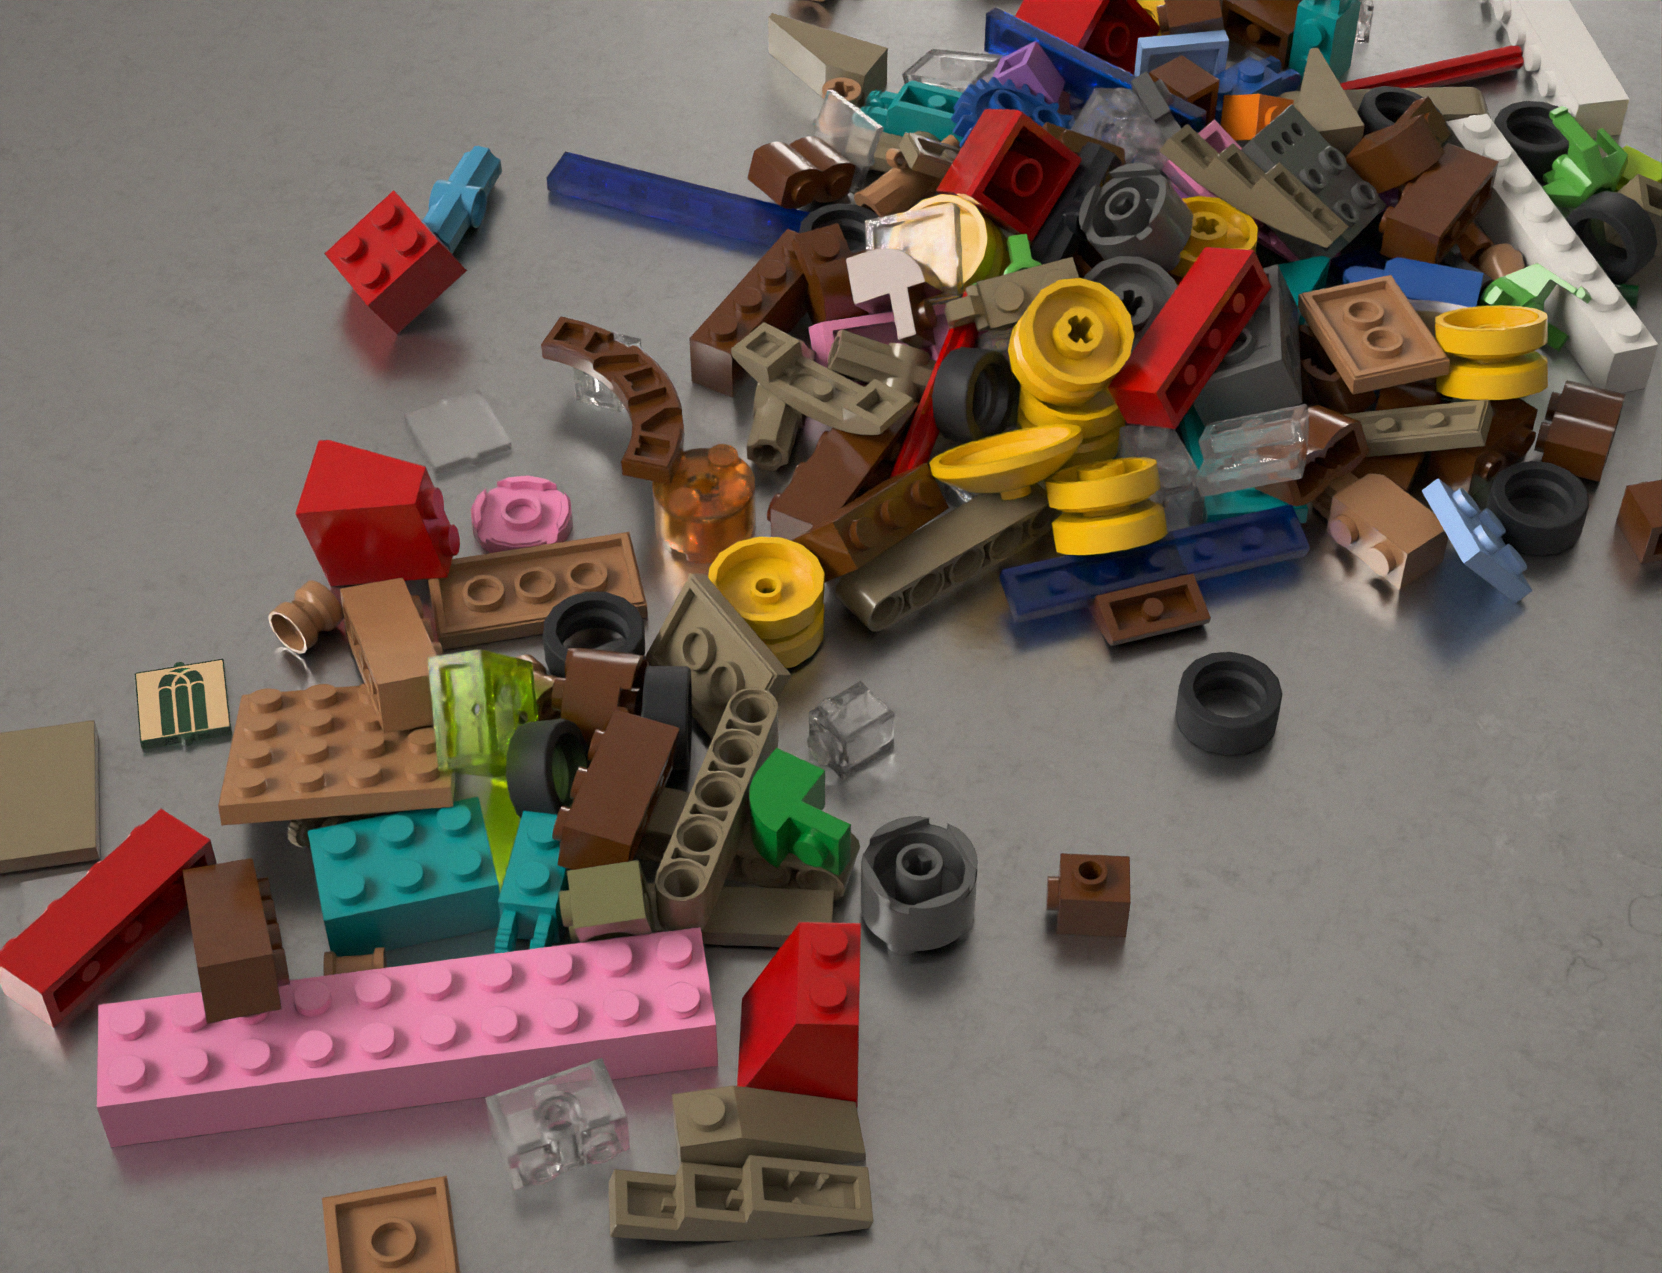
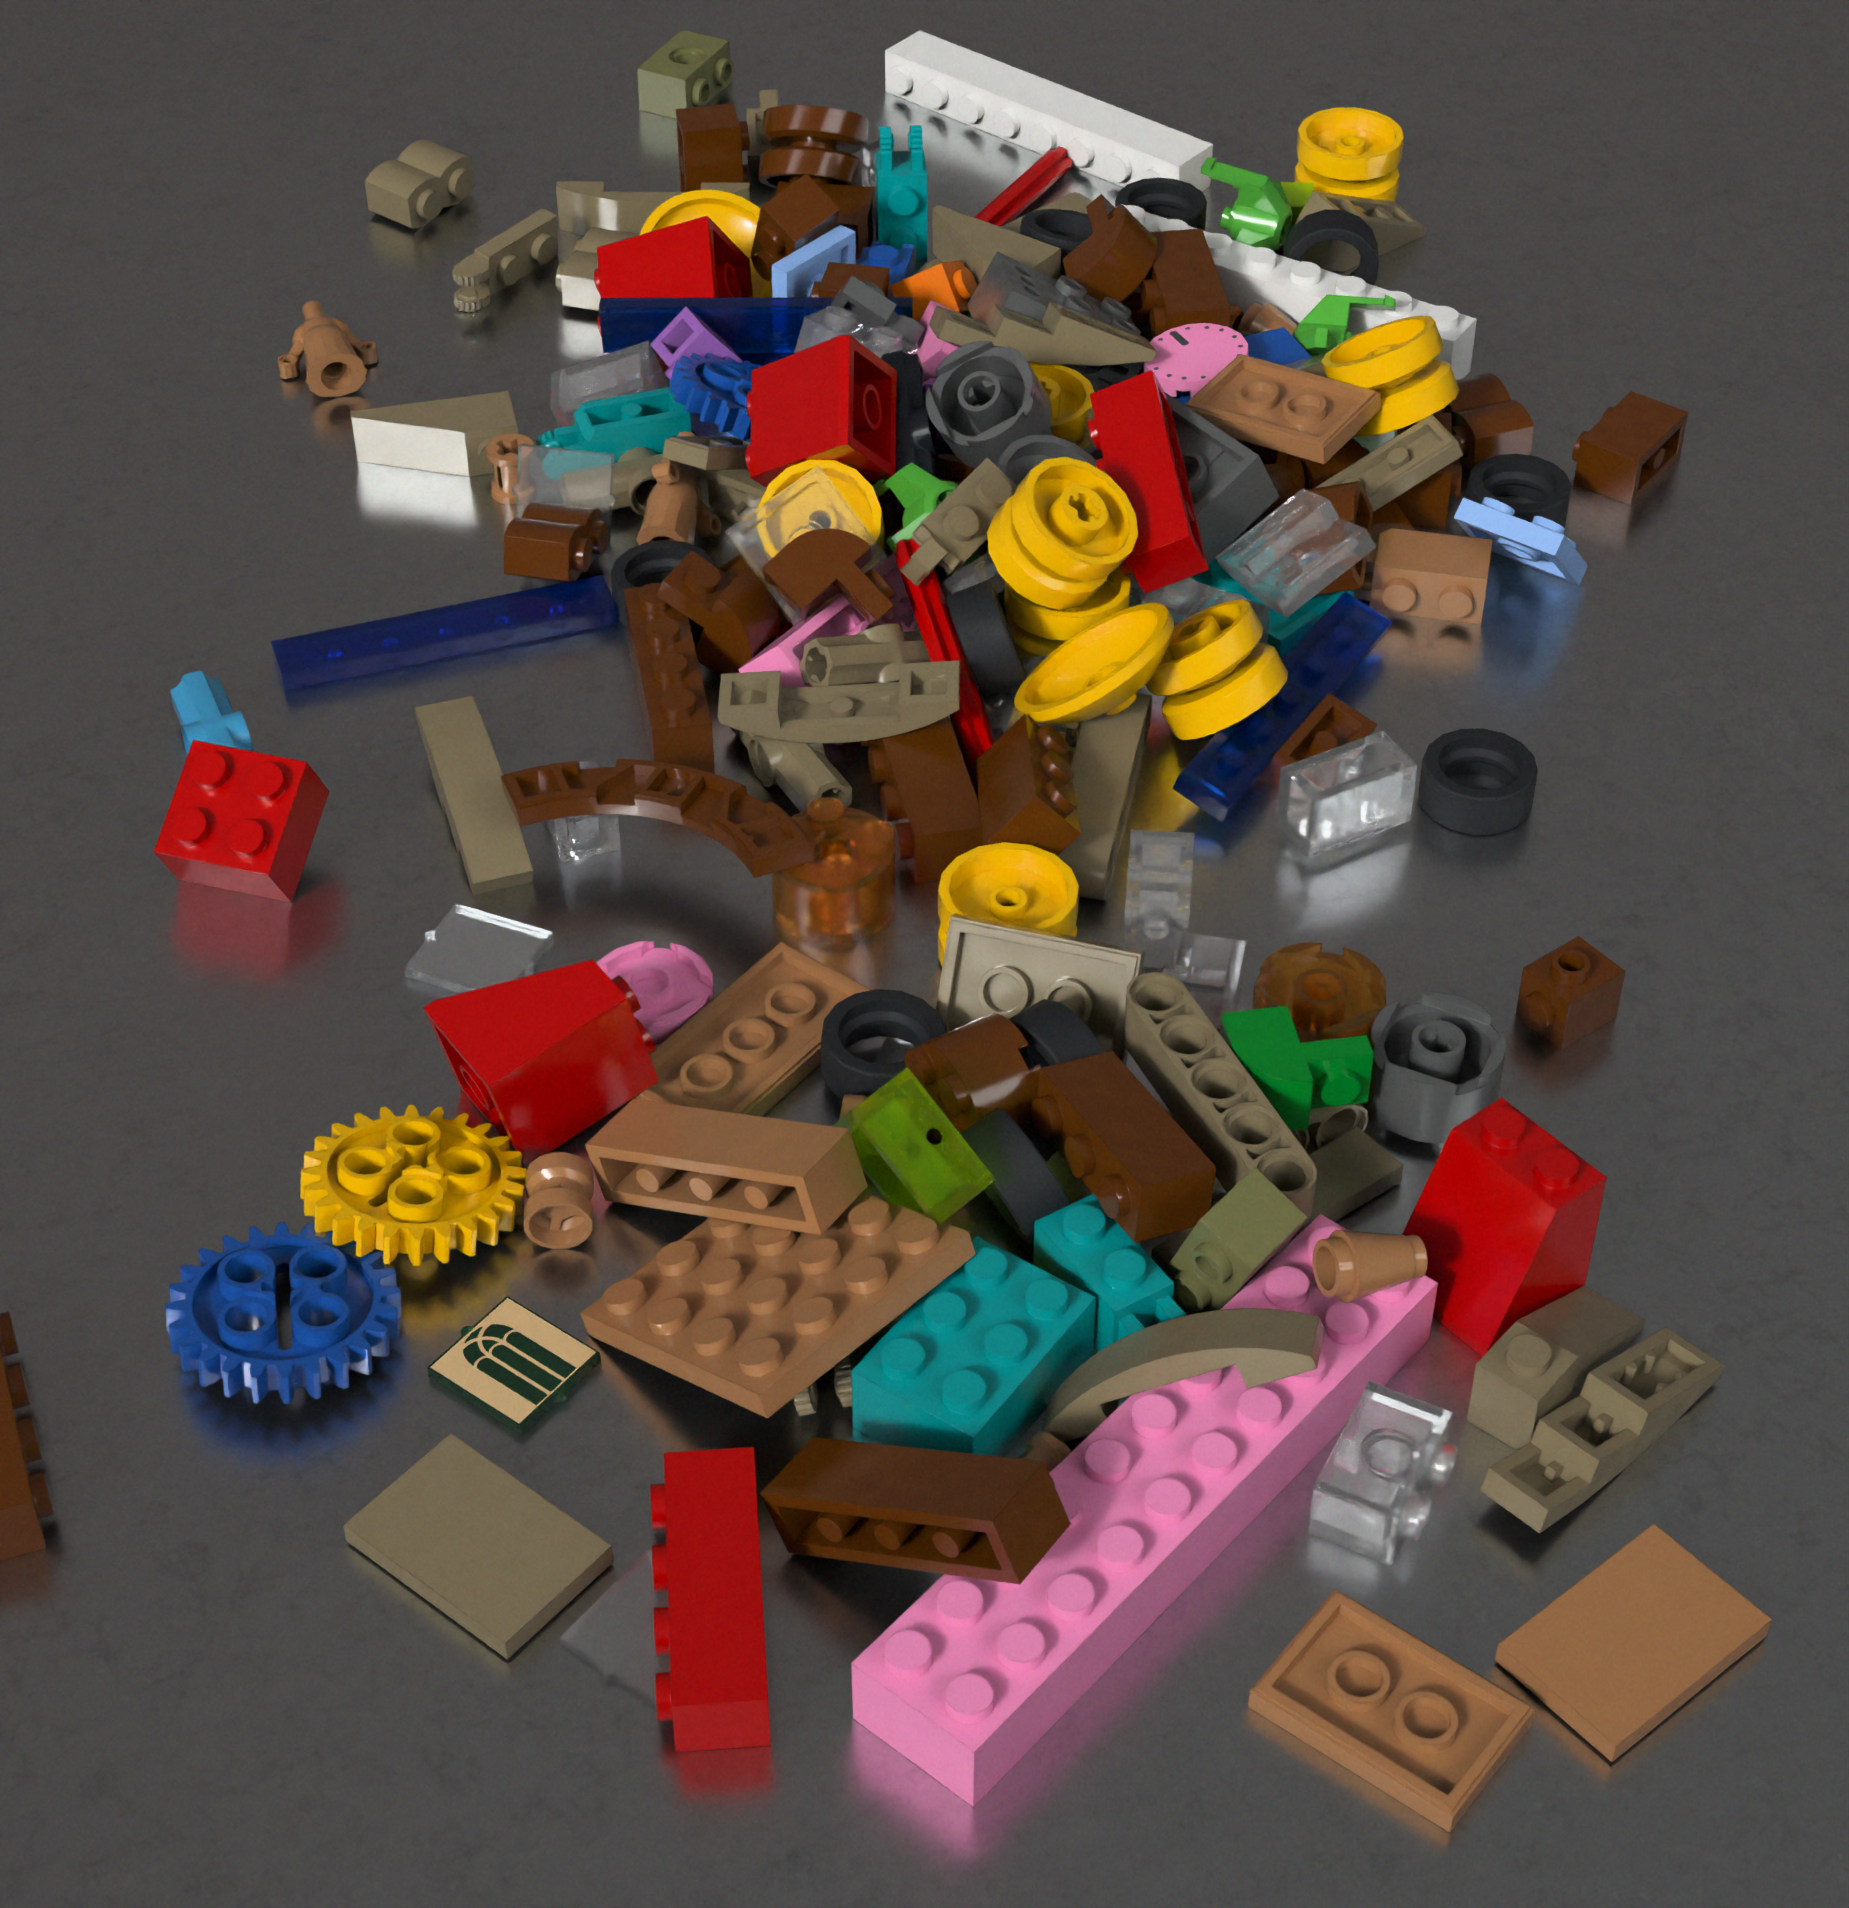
camera: 40 degrees left, 5 degrees down
none -> blue gear [165,1222,402,1404]
none -> yellow gear [300,1105,526,1266]
none -> dark tan slope [415,695,533,895]
none -> dark tan slope [1041,1308,1325,1442]
none -> clear brick [1123,829,1195,979]
none -> bright pink tile [1143,323,1249,398]
none -> clear orange brick [1252,942,1386,1043]
none -> clear brick [1276,731,1418,858]
none -> medium nougat cone [1312,1230,1428,1303]

